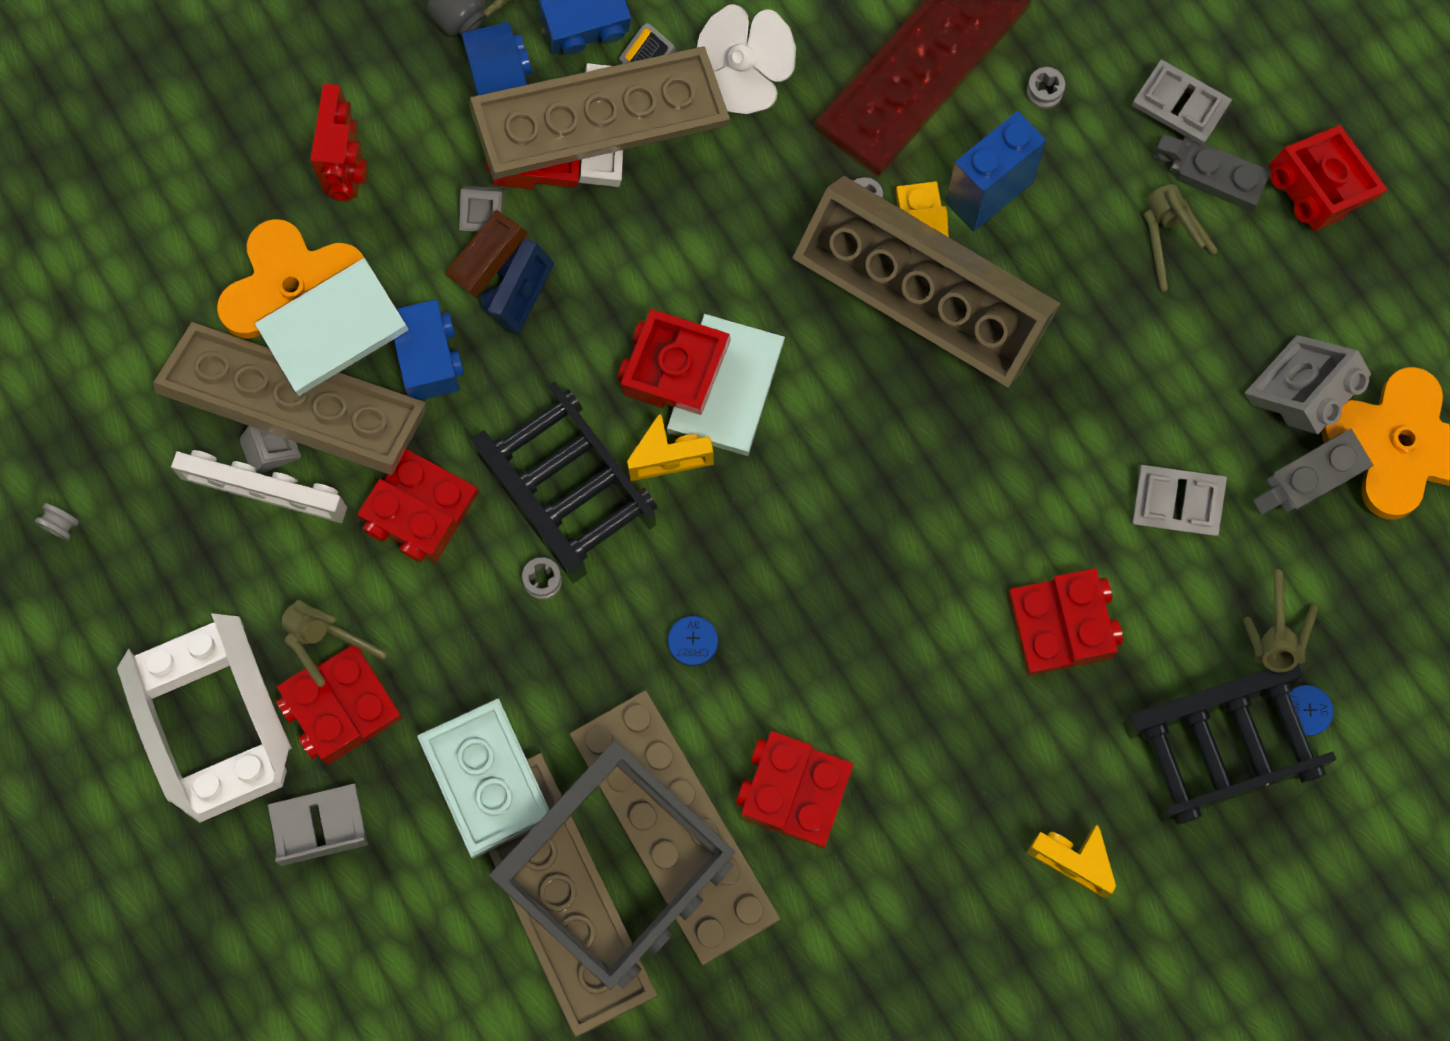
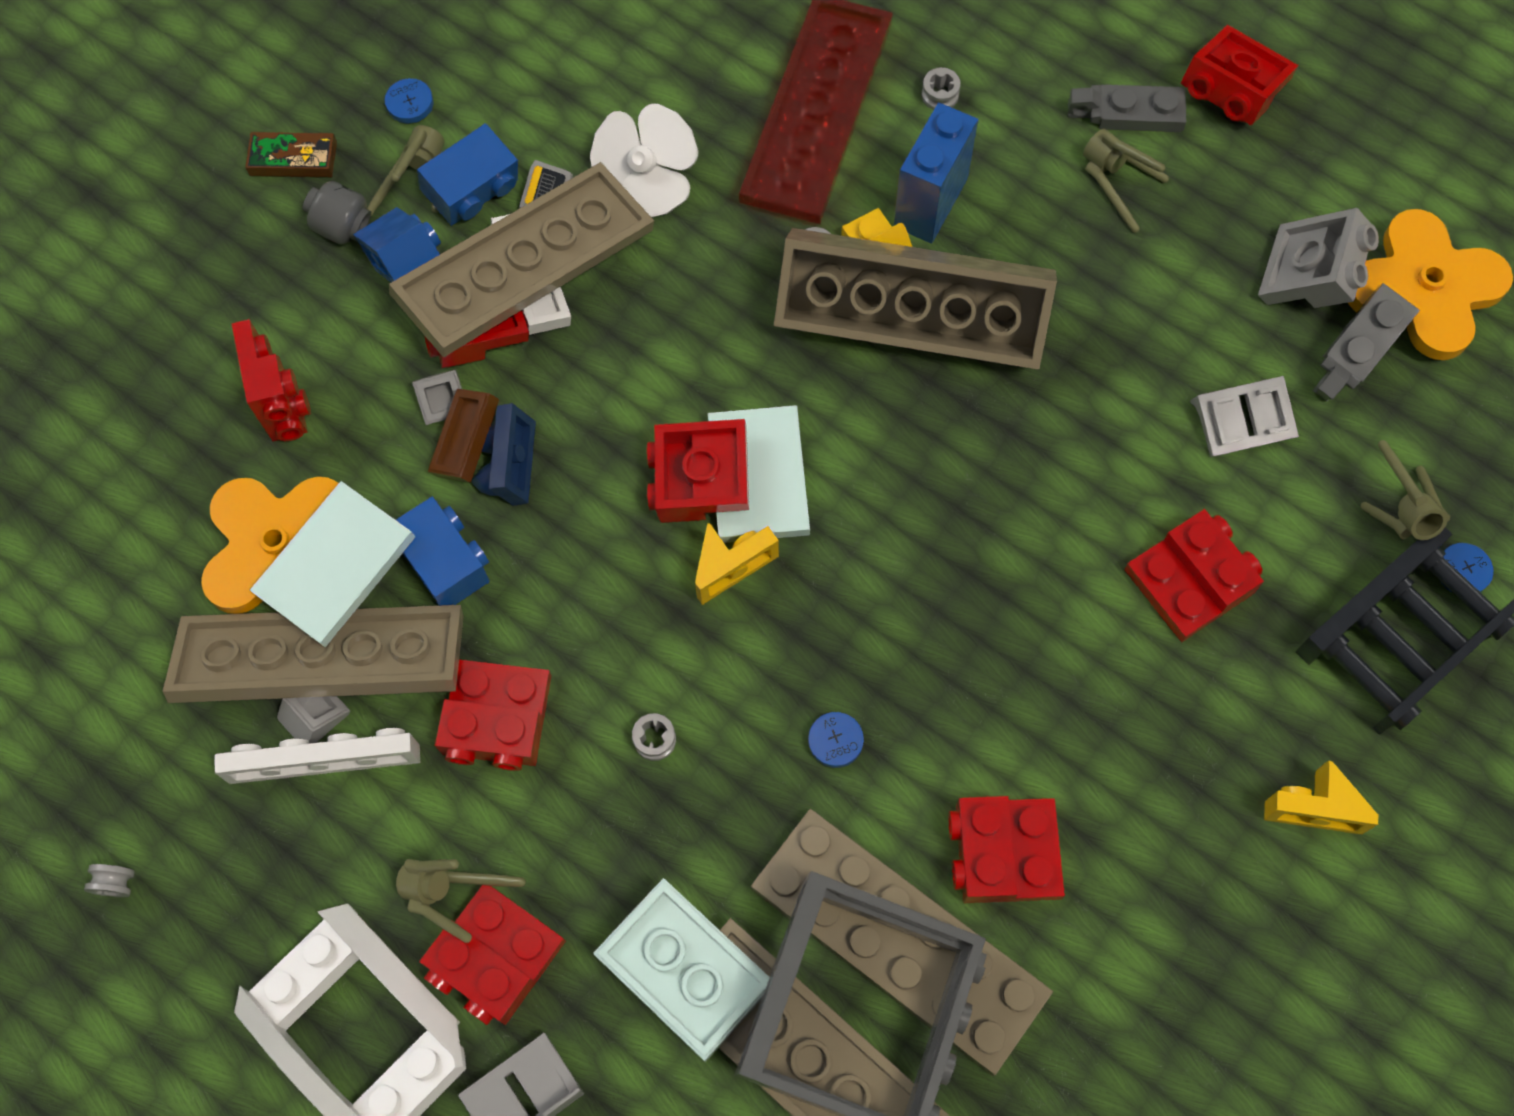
camera: 20 degrees left, 5 degrees down
black fence [470,381,658,584] -> none
light grey piece [1132,59,1232,146] -> none

